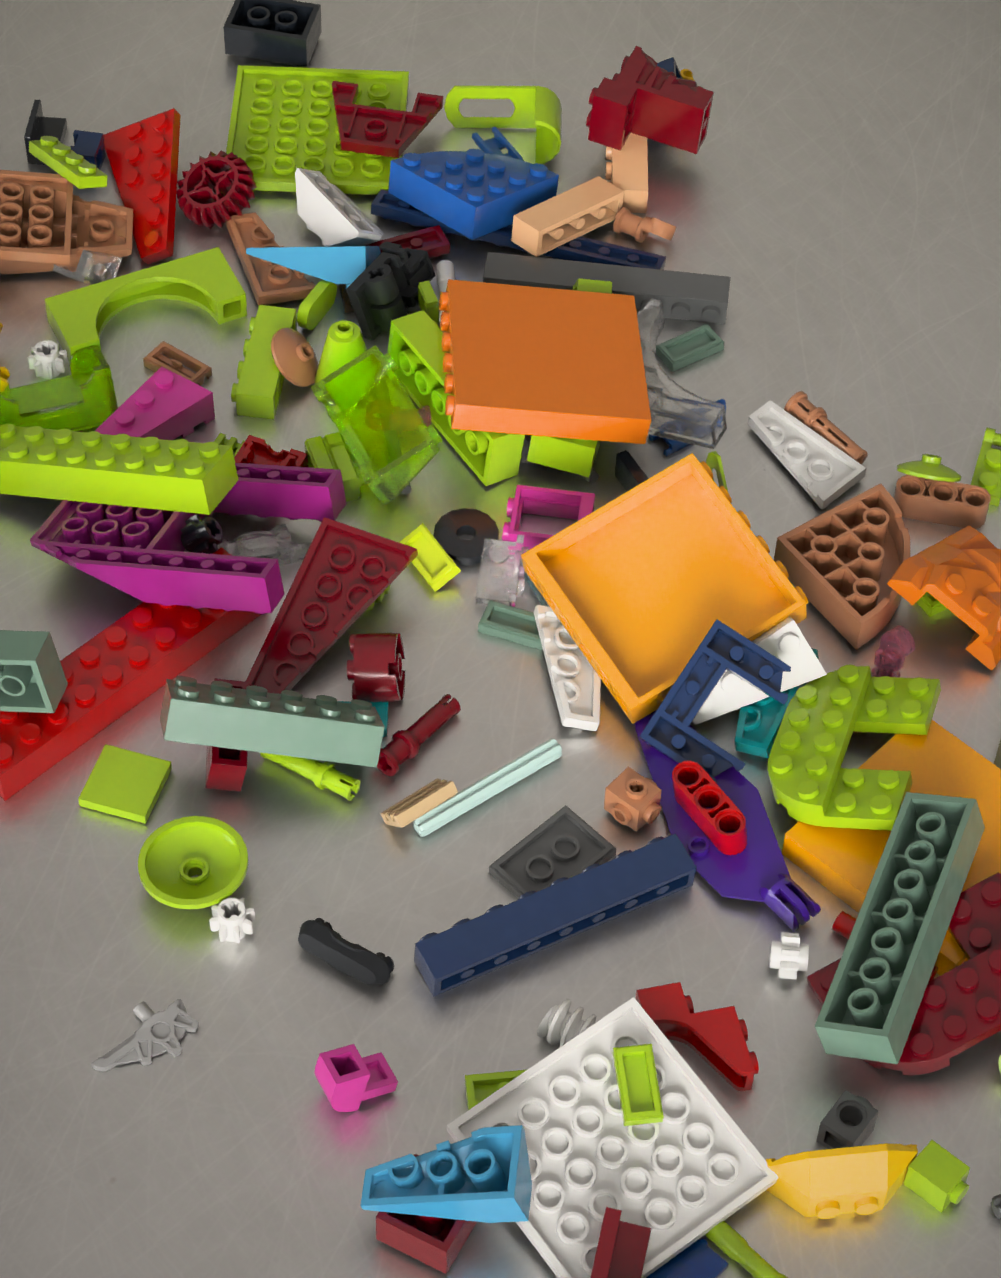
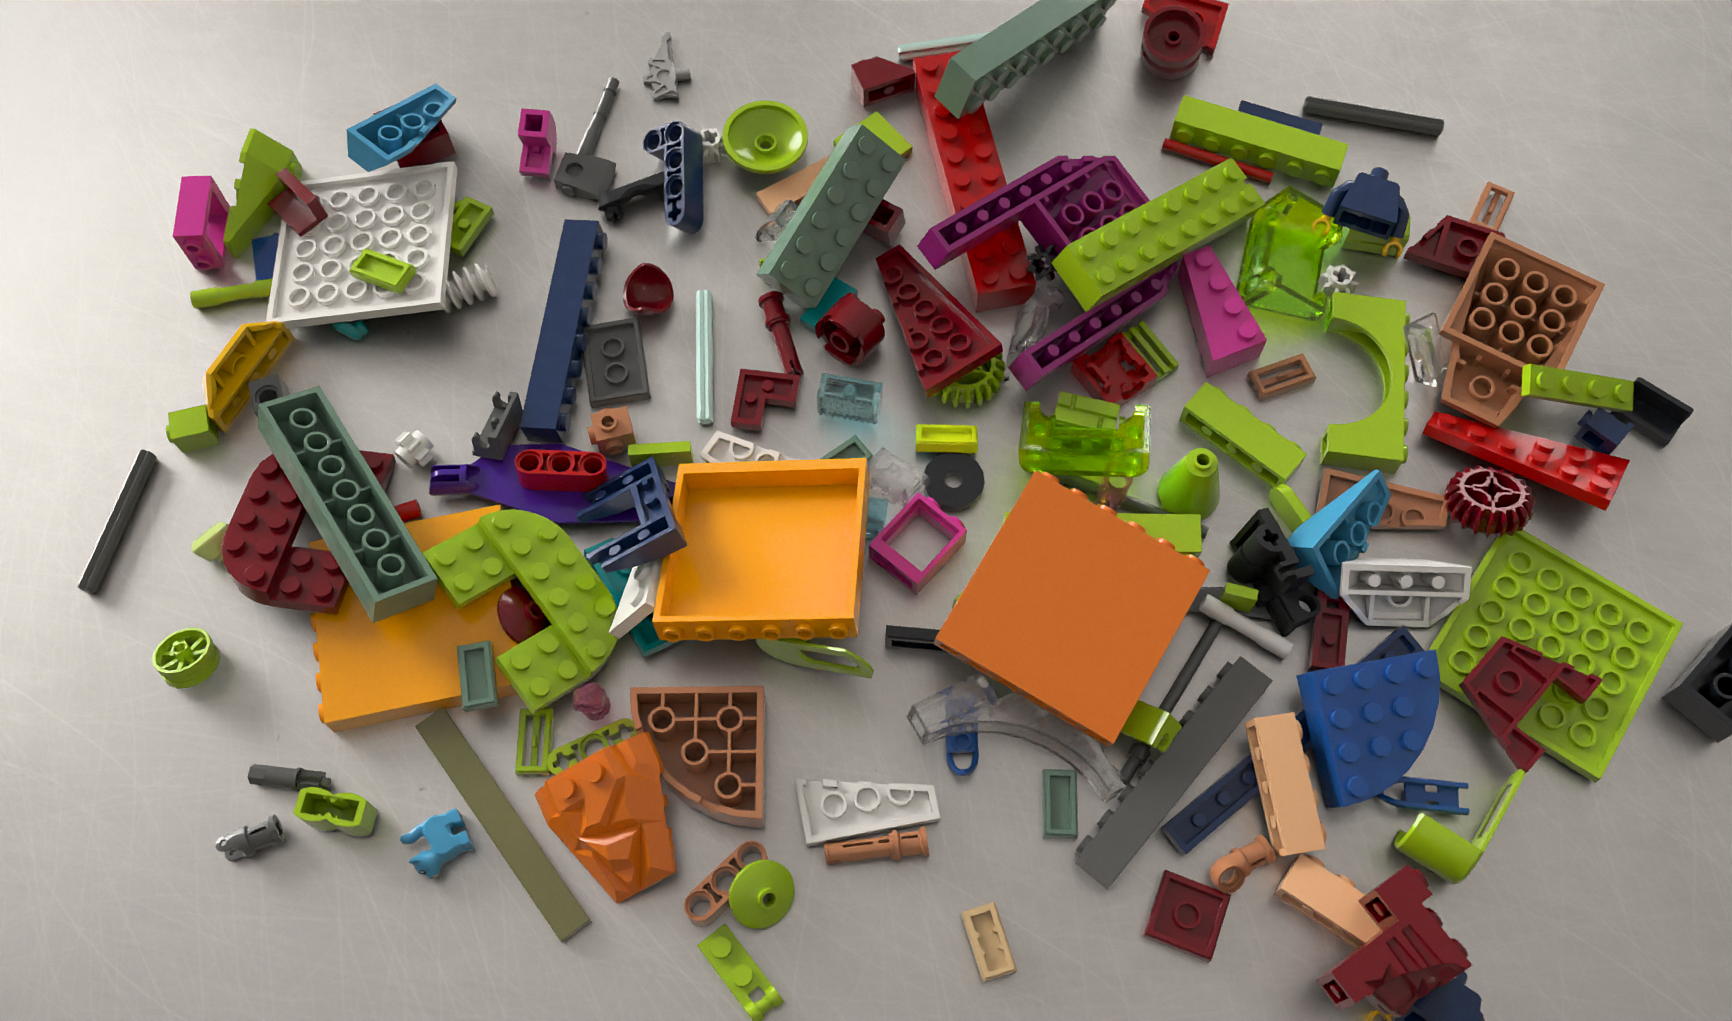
camera: 125 degrees right, 15 degrees up
nougat dish [271,328,318,387] -> none
tan tile [380,778,458,828] -> none
red arch [636,982,759,1091] -> none
none -> sand green tile [457,640,499,712]
none -> dark grey hinge [472,391,523,461]
none -> dark red dish [497,586,552,644]
none -> lime tile [515,708,555,776]
none -> lime beam [547,718,637,776]
none -> dark grey piece [554,77,620,200]
none -> dark red helmet [623,263,674,316]
none -> lime tile [628,441,694,467]
none -> dark blue beam [642,120,704,235]
none -> dark red plate [731,368,801,431]
none -> clear slope [755,199,798,242]
none -> light nougat tile [756,156,830,219]
none -> clear light blue brick [817,373,883,425]
none -> dark red slope [851,56,915,108]
none -> tan plate [961,902,1017,983]
none -> dark red tile [1142,870,1231,963]

